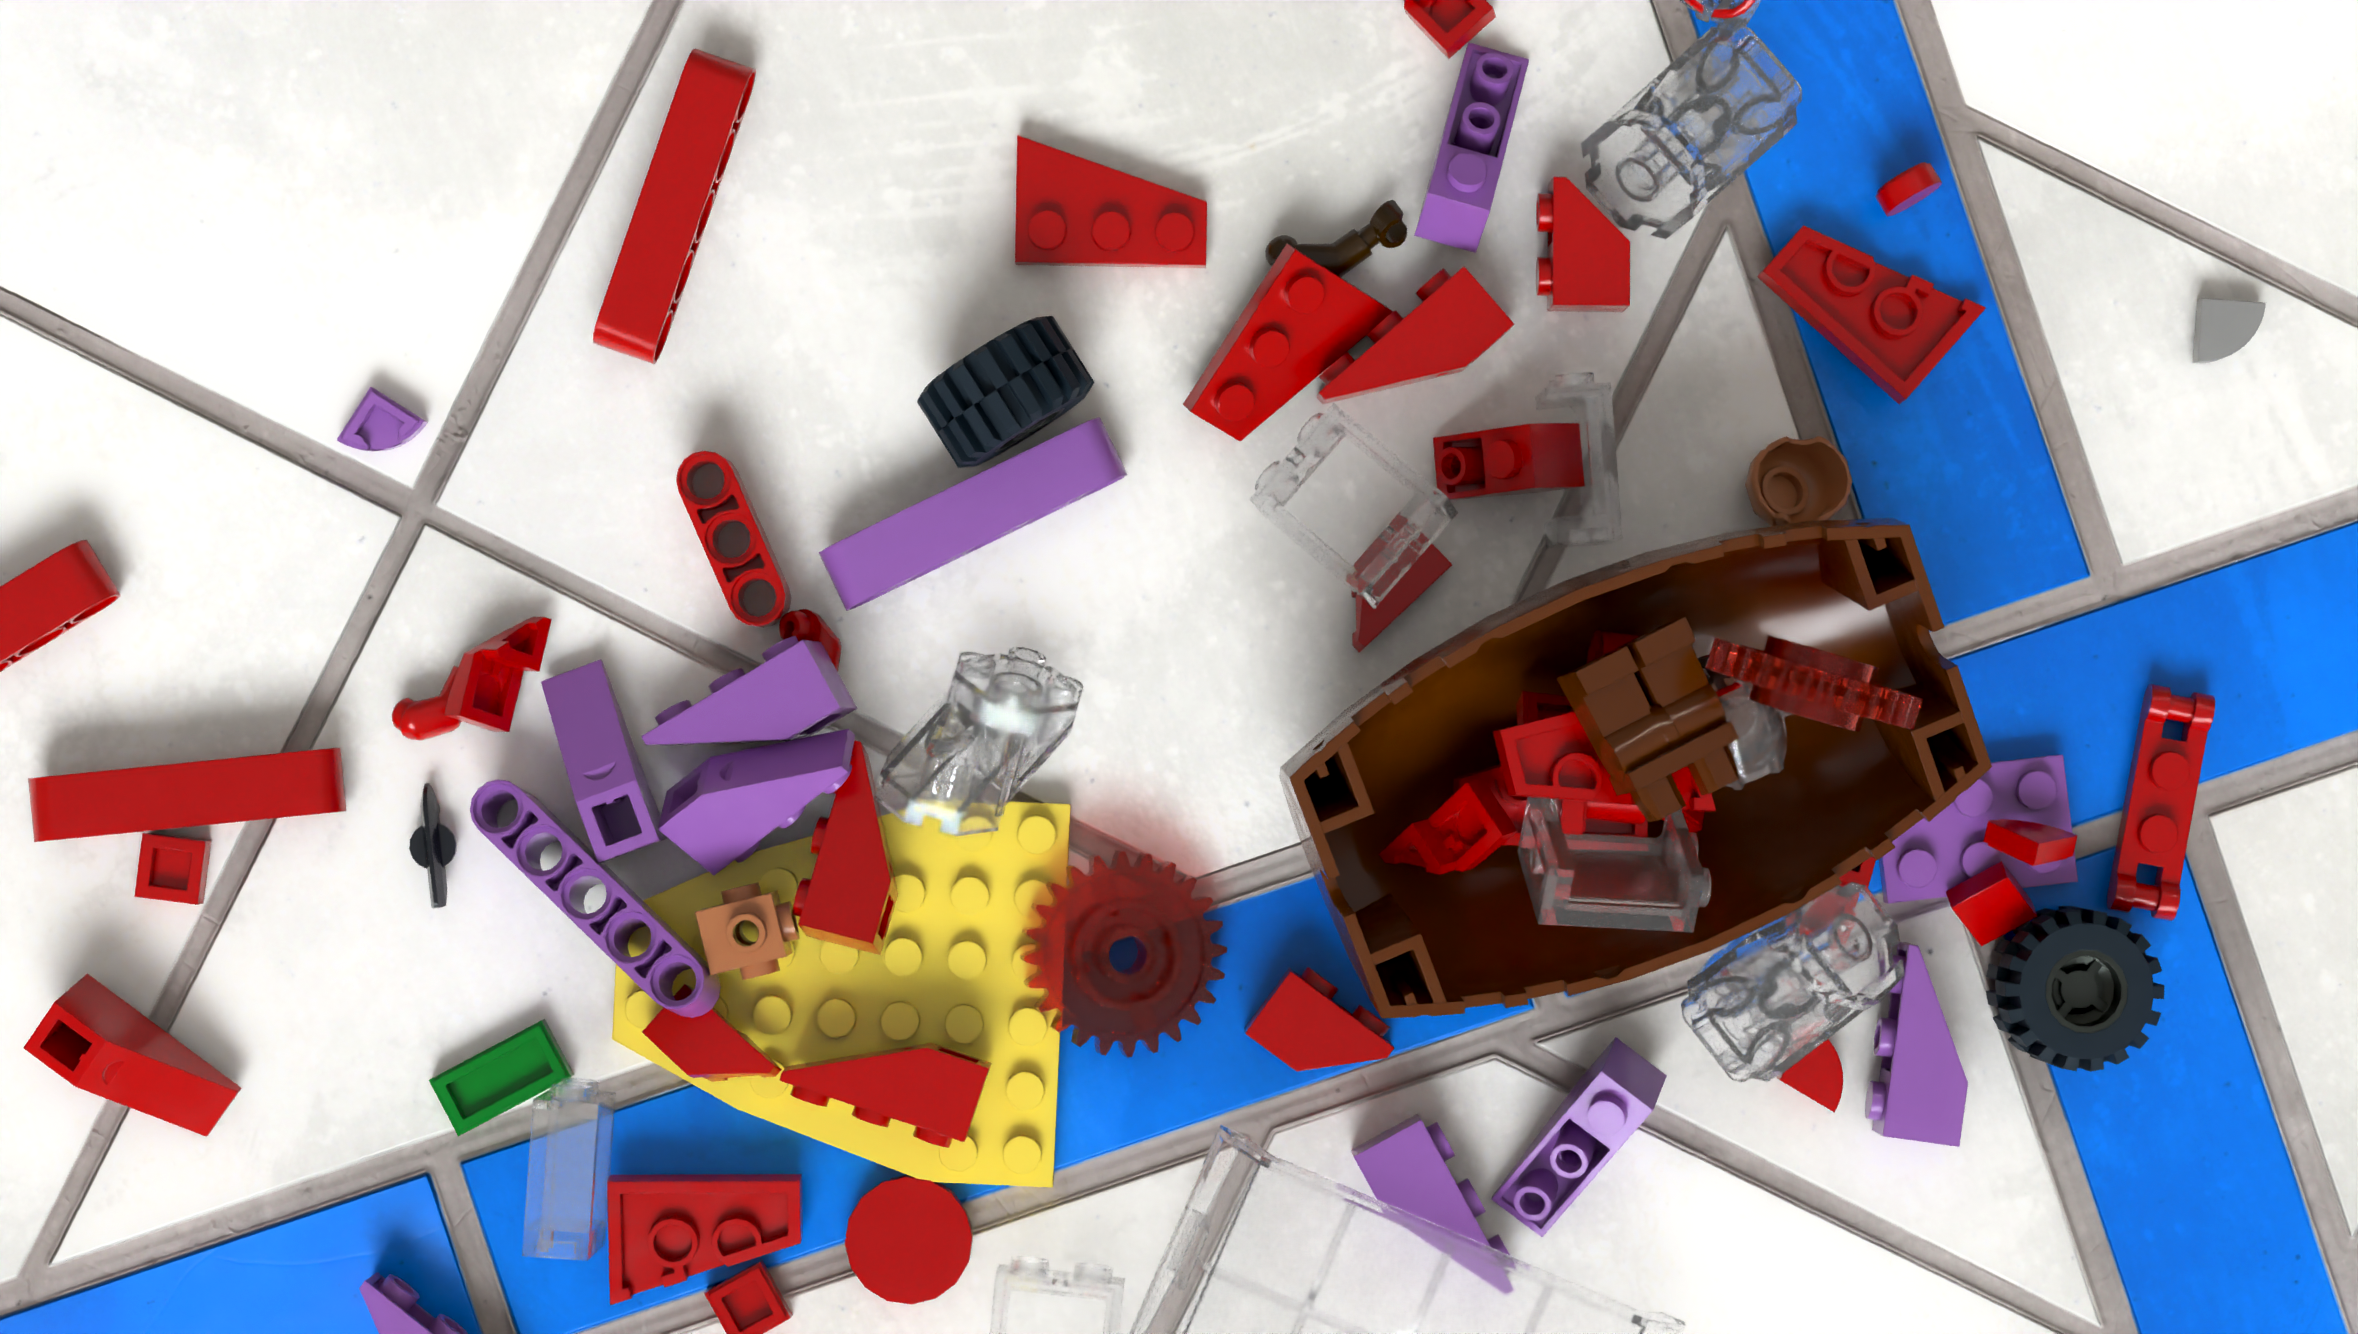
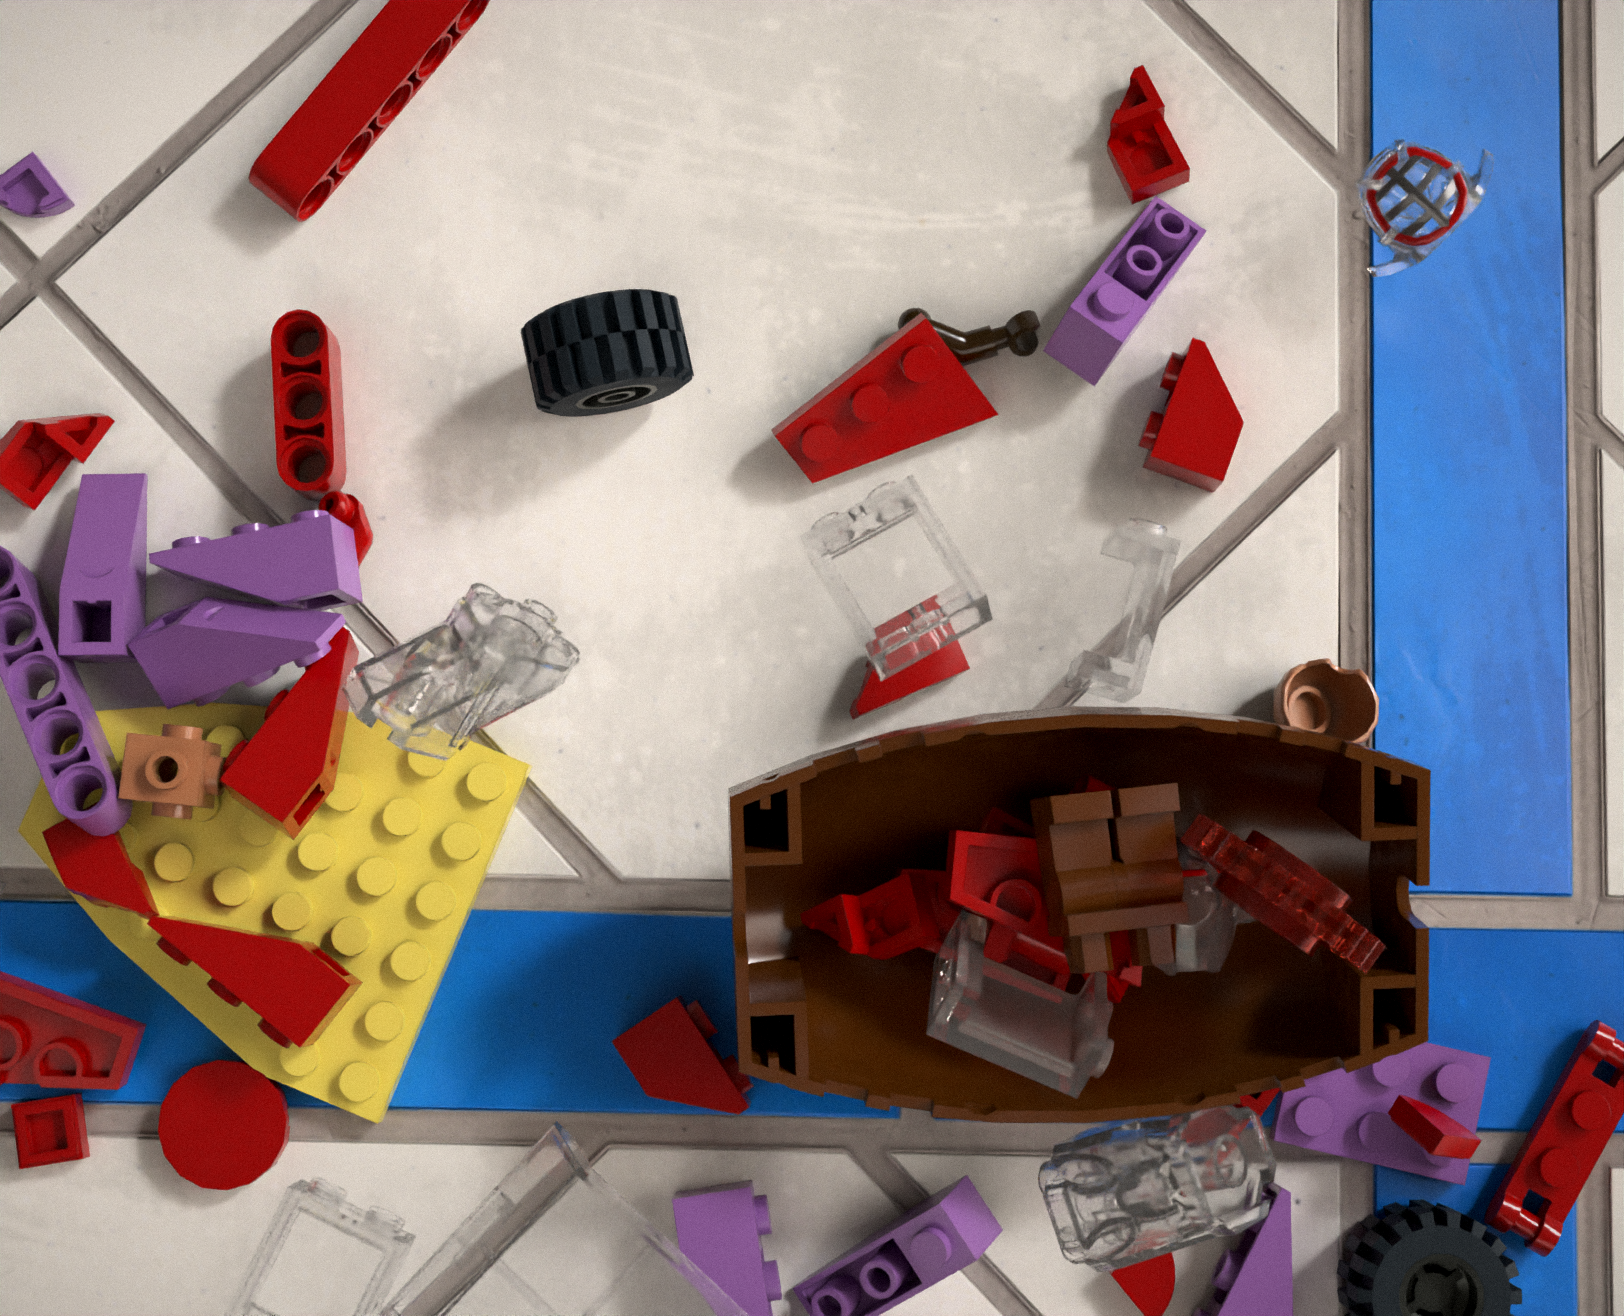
camera: 30 degrees right, 5 degrees down
medium lavender beam [819,417,1128,611] -> none
red wing [1015,135,1207,268] -> none
clear red gear [1020,850,1227,1057] -> none
red slope [1317,266,1515,404] -> none
red slope [1433,423,1585,501] -> none
clear brick [1581,25,1802,239] -> none
red wing [1757,225,1986,404] -> none
red tile [1875,162,1942,217] -> none
red tile [1946,861,2037,947] -> none

